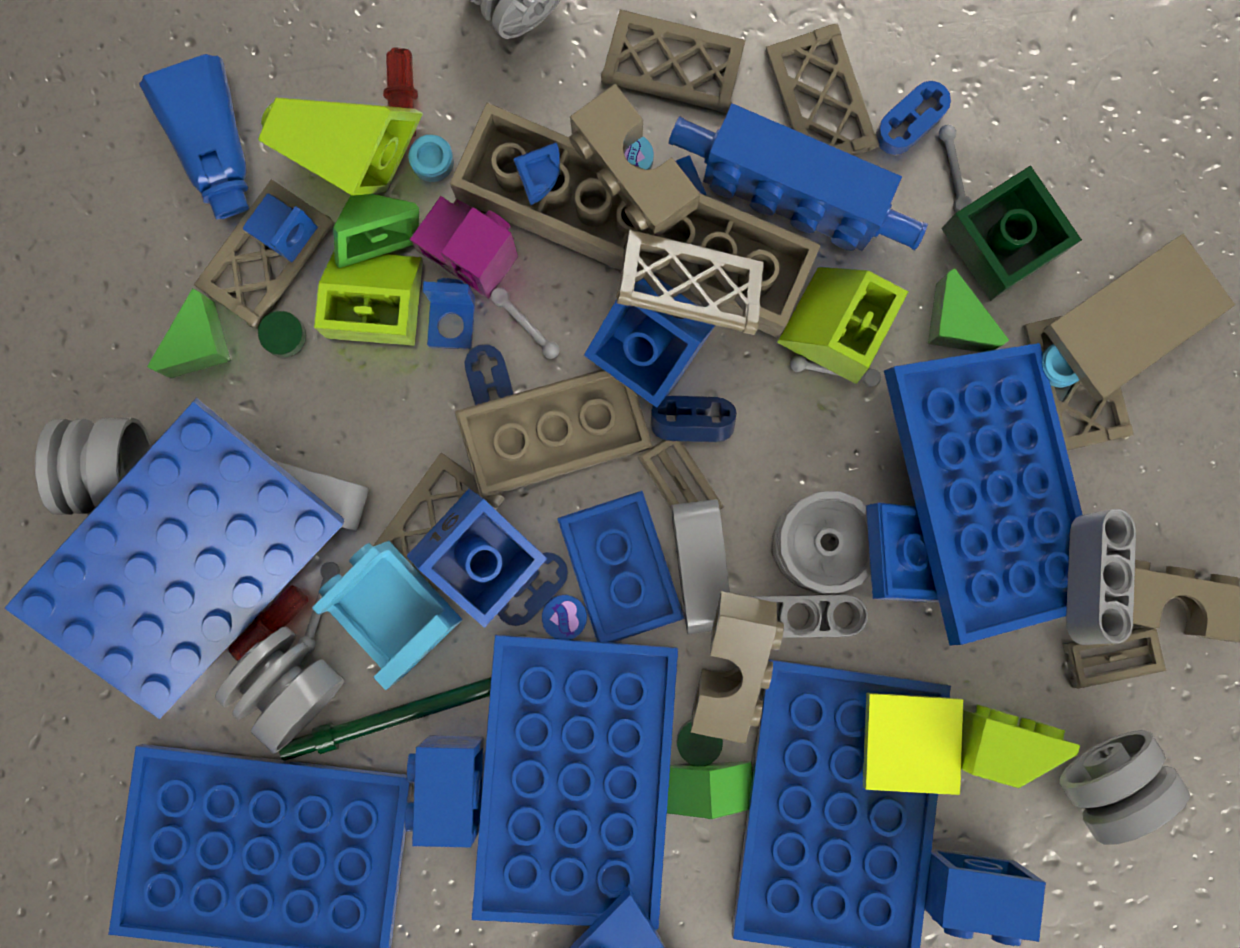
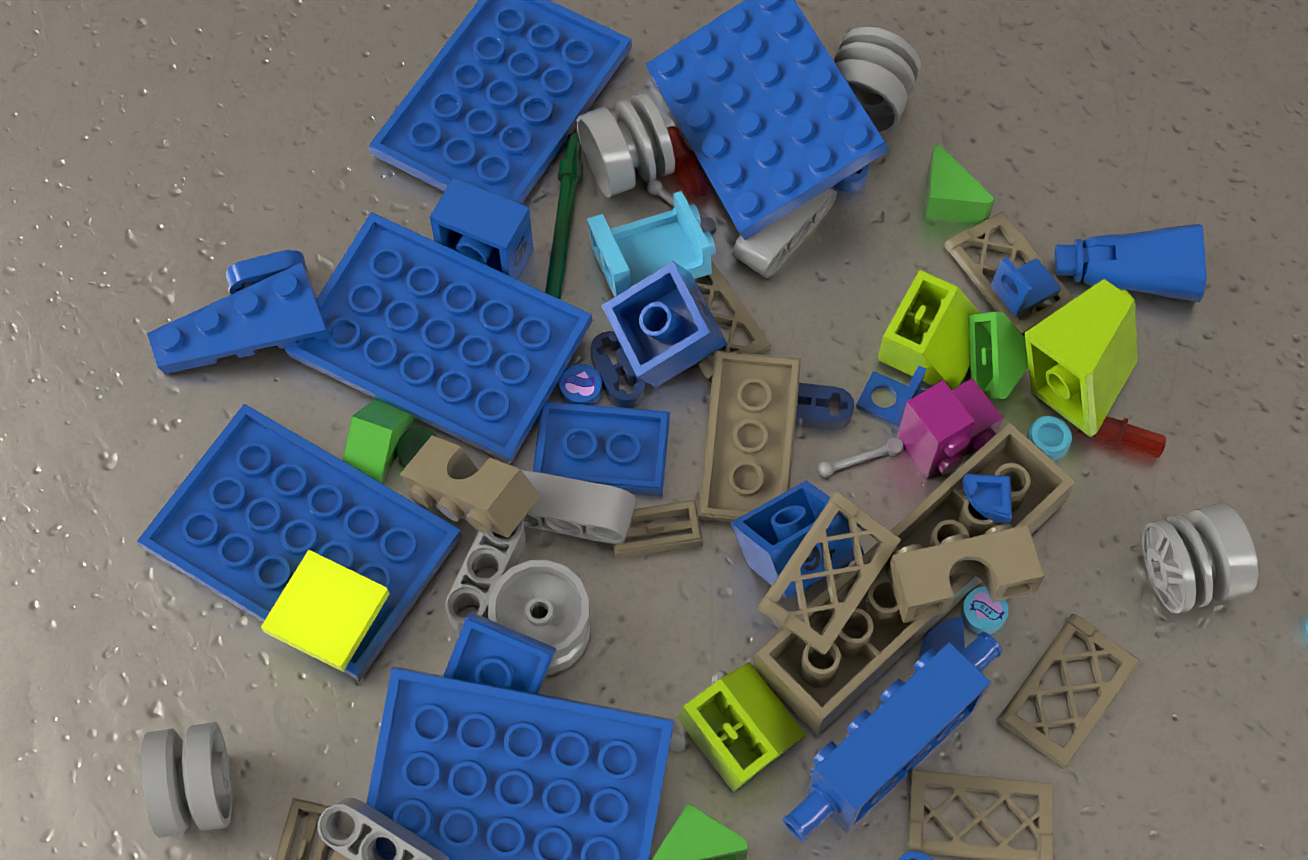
camera: 115 degrees right, 20 degrees down
dark green tile [258,311,306,357] -> none
dark blue beam [650,396,737,442] -> none
blue brick [925,849,1046,946] -> none
lime slope [961,704,1080,788] -> none

